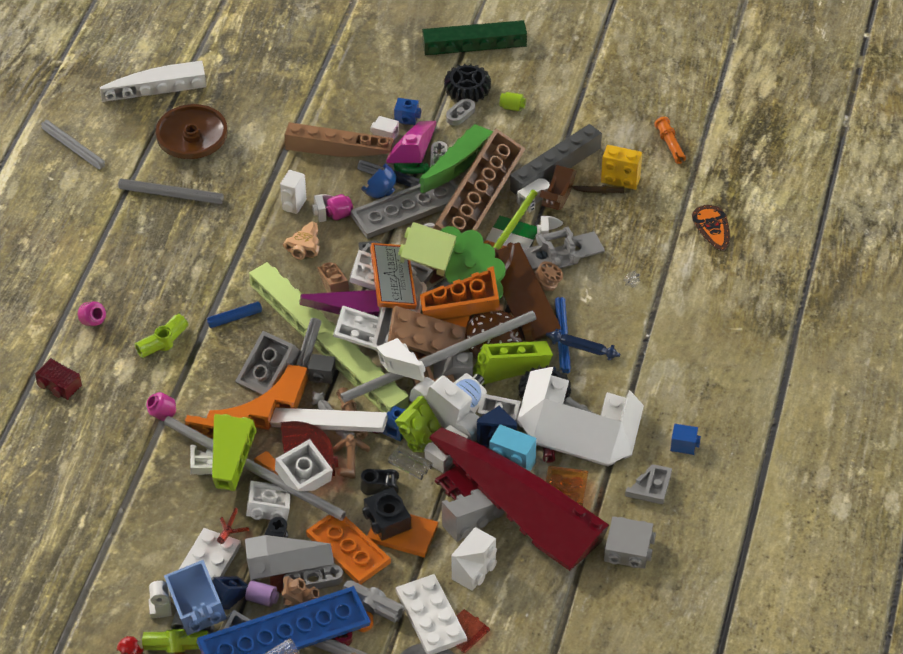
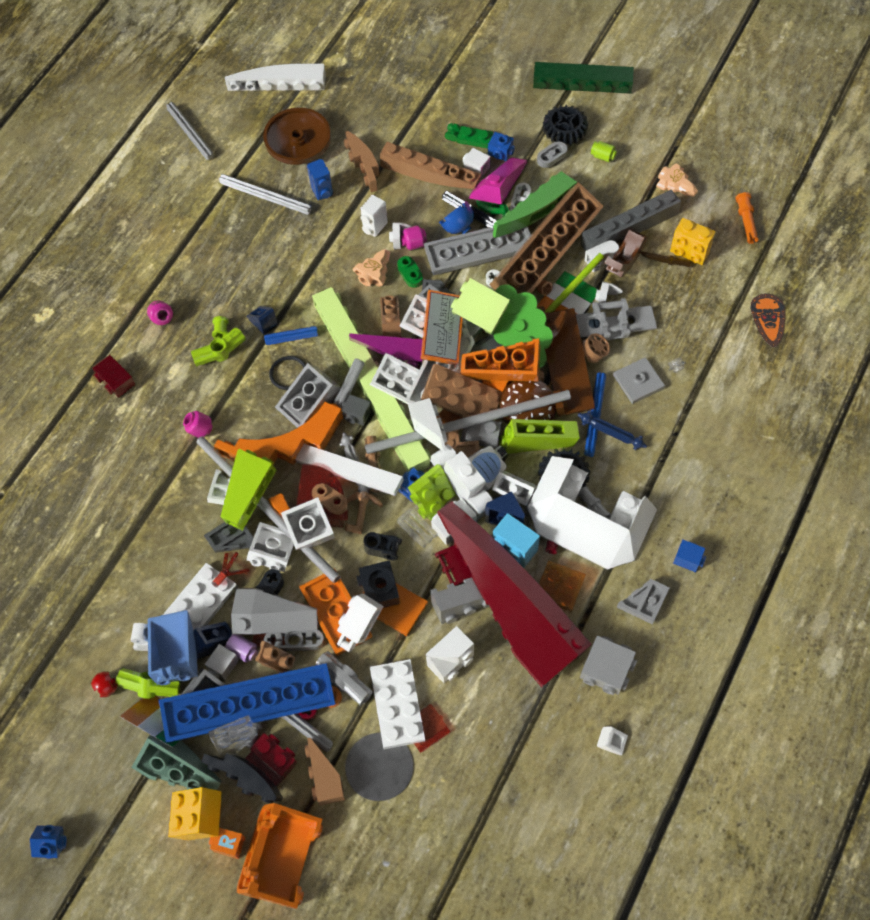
camera: 15 degrees right, 15 degrees up
none -> dark grey wing [204,522,254,553]
none -> white brick [205,644,239,680]
none -> lime bush [212,316,229,339]
none -> dark blue slope [246,306,278,335]
none -> black tyre [269,356,306,390]
none -> blue brick [307,159,333,200]
none -> medium nougat plate [312,483,348,515]
none -> white brick [337,594,384,653]
none -> medium nougat slope [344,131,379,192]
none -> green plate [397,256,423,288]
none -> green hinge [444,123,493,149]
none -> nougat hinge [537,280,553,296]
none -> white slope [597,727,628,755]
none -> light grey plate [613,357,665,404]
none -> light nougat rock [656,163,698,197]

